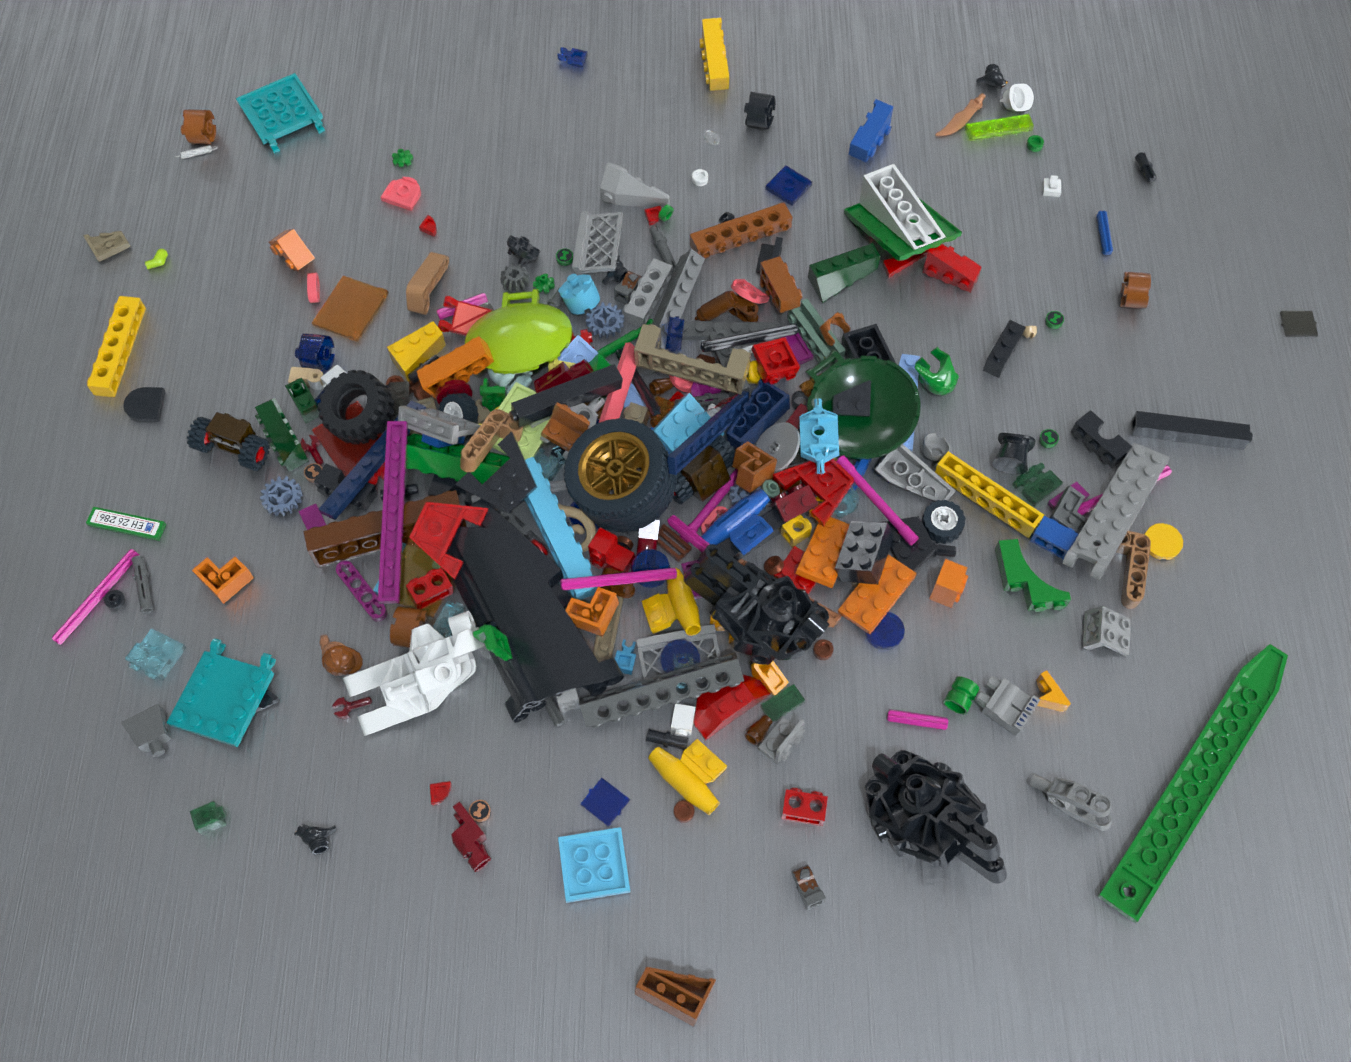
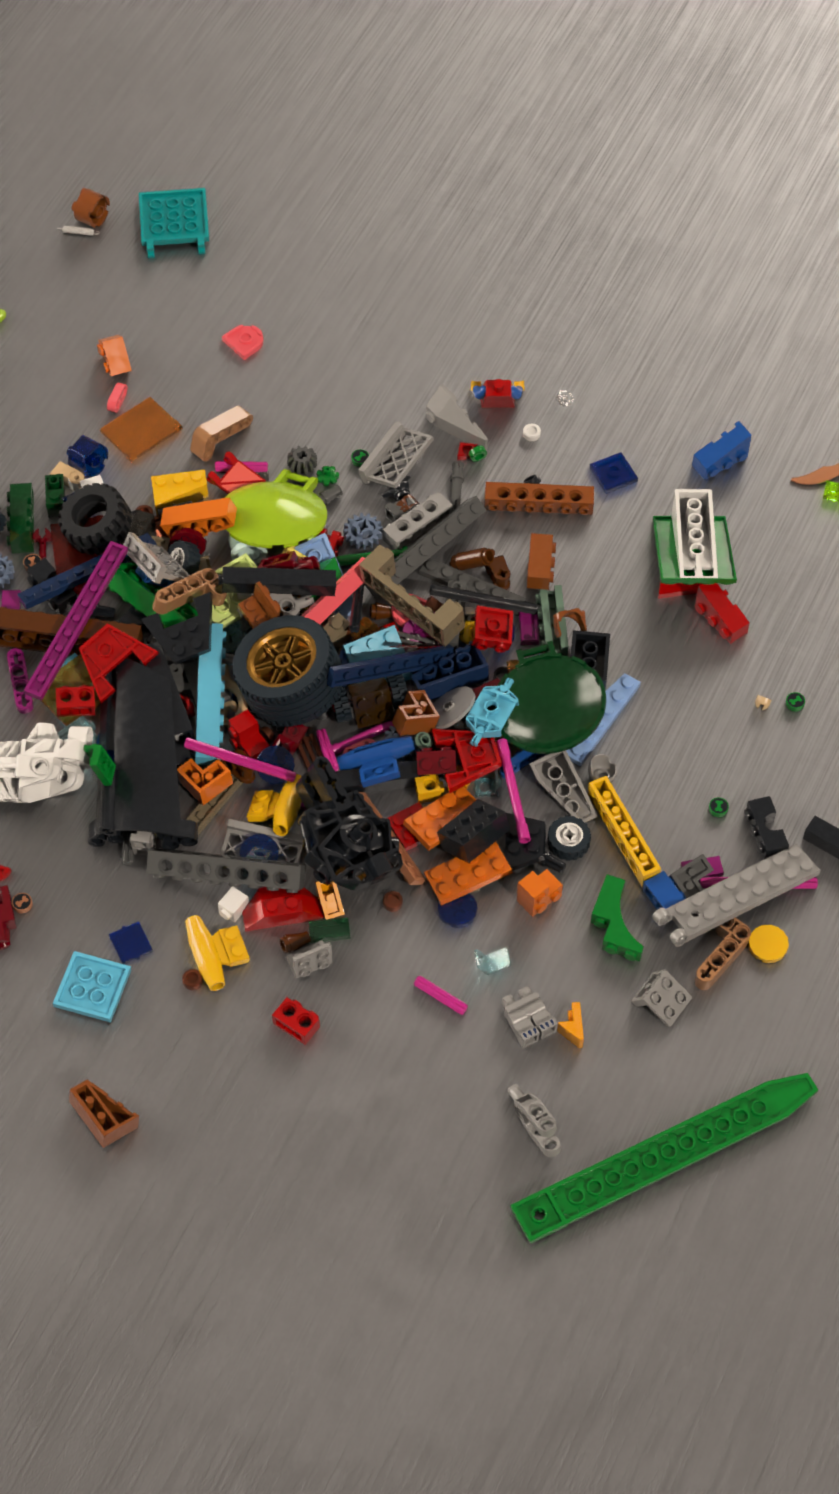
camera: 25 degrees right, 5 degrees down
dark orange brick [390,606,428,648] -> none
green plant [392,149,413,167] -> none
red tile [419,215,437,237] -> none
green bracket [480,378,507,412] -> none
black plate [507,235,540,266] -> none
clear blue plate [557,47,588,67] -> none
medium azure brick [558,274,600,315] -> none
dark azure plate [615,639,636,675] -> none
black pin [646,729,689,750] -> none
clear blue piece [666,316,685,352] -> none
yellow wedge [699,18,729,91] -> none
coral tile [731,279,770,304] -> none
black brick [744,92,776,129] -> none
black panel [756,237,783,273] -> none
copper tile [764,556,784,575] -> none
leg [791,864,826,910] -> none
dark green wedge [808,243,880,304] -> none
black wing [832,381,871,417] -> none
black piece [865,750,1007,884] -> none
green piece [914,347,959,396] -> none
green wheel [943,676,980,715] -> none
black arch [983,320,1026,378] -> none
black hat [992,433,1036,475] -> none
clear green plate [1012,462,1063,506] -> none
none -> red torso [470,379,525,408]
none -> clear light blue bracket [474,948,511,975]

